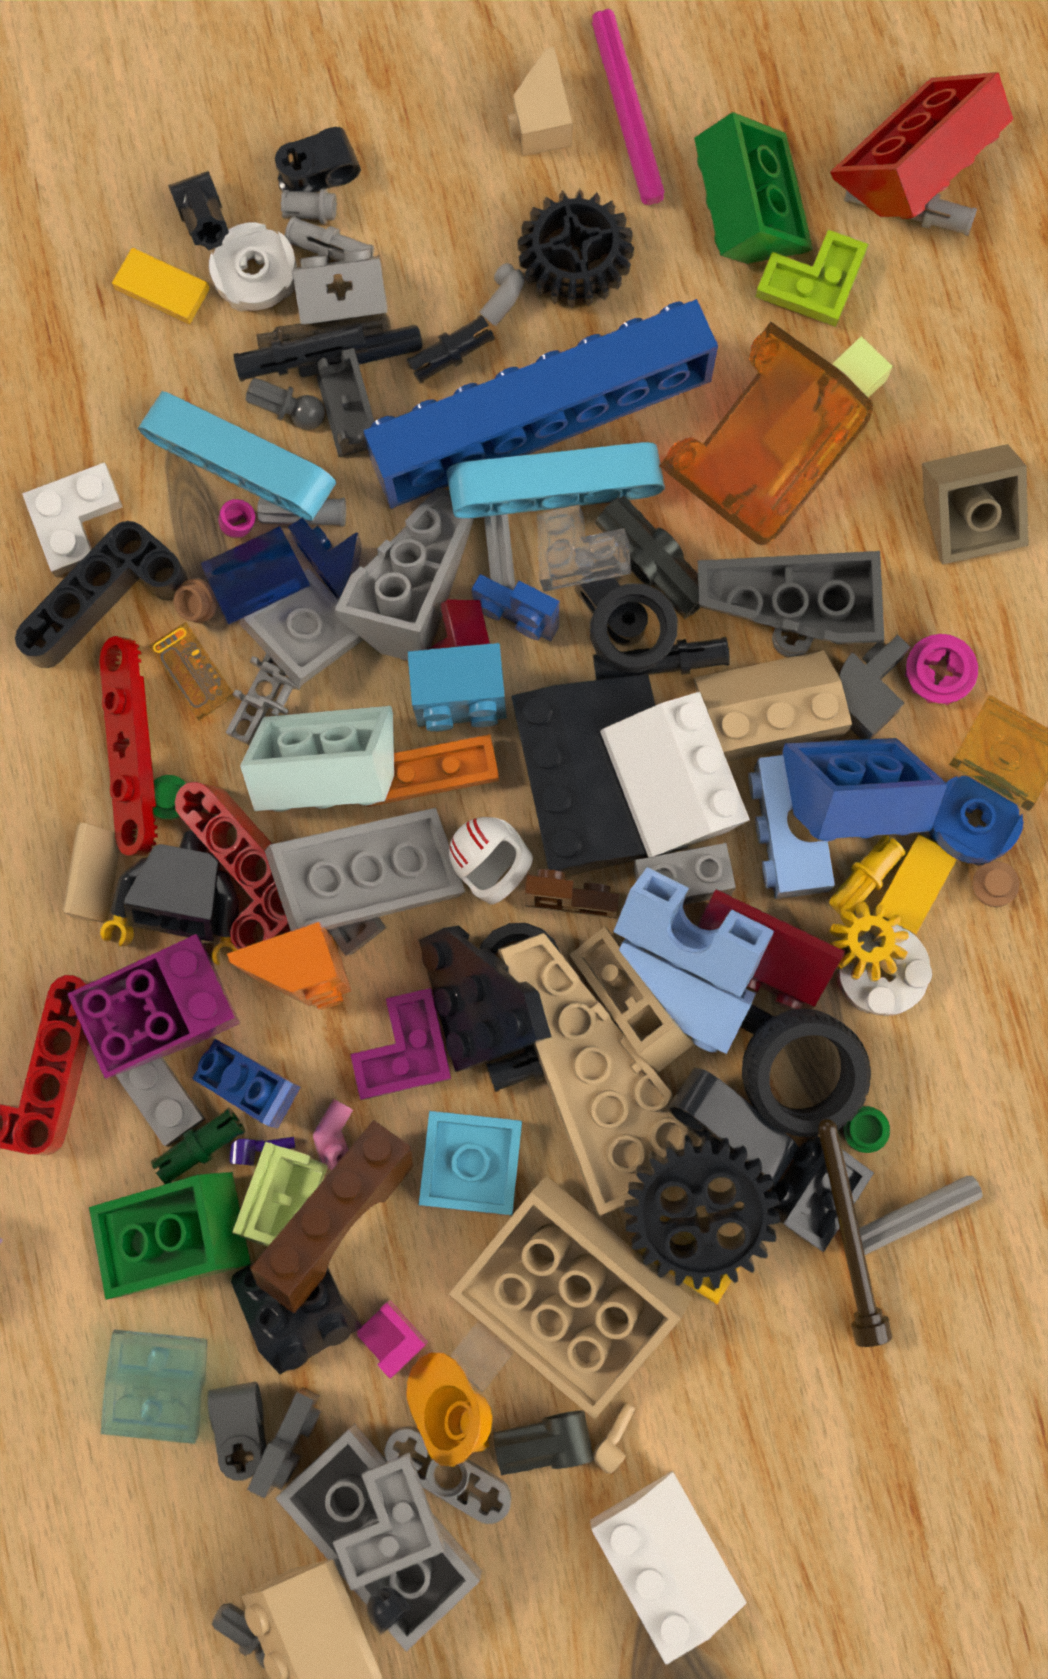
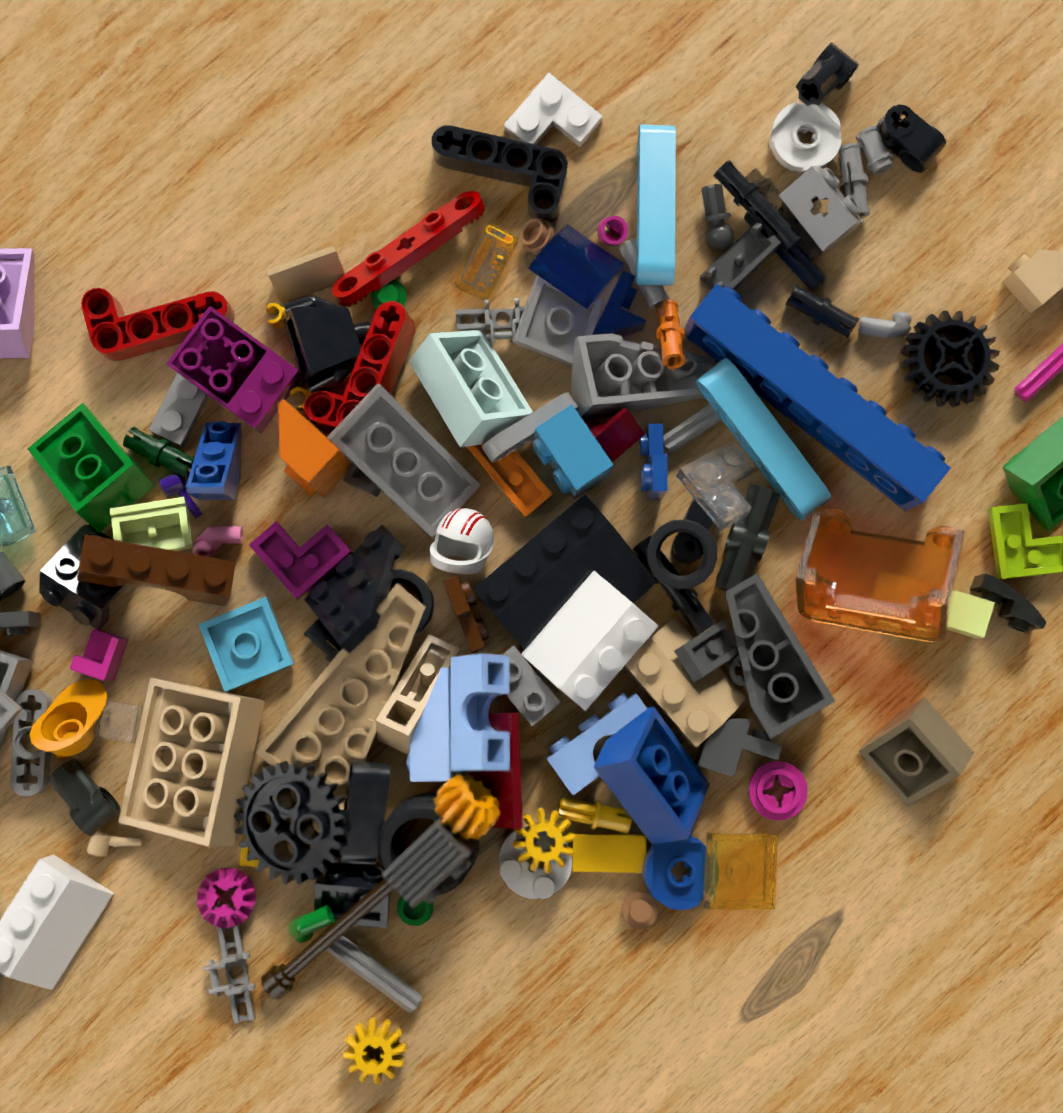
camera: 55 degrees right, 5 degrees up
yellow tile [112,247,210,325] -> none
none -> dark pink gear [196,868,256,928]
none -> light grey piece [203,925,256,1024]
none -> green arm [288,905,334,943]
none -> yellow gear [343,1017,407,1085]
none -> dark grey brick [382,817,474,908]
none -> light orange gear [434,774,500,840]
none -> light grey beam [482,392,579,463]
none -> orange pin [656,300,686,369]
none -> dark grey plate [674,619,739,682]
none -> pearl dark grey slope [970,573,1046,633]

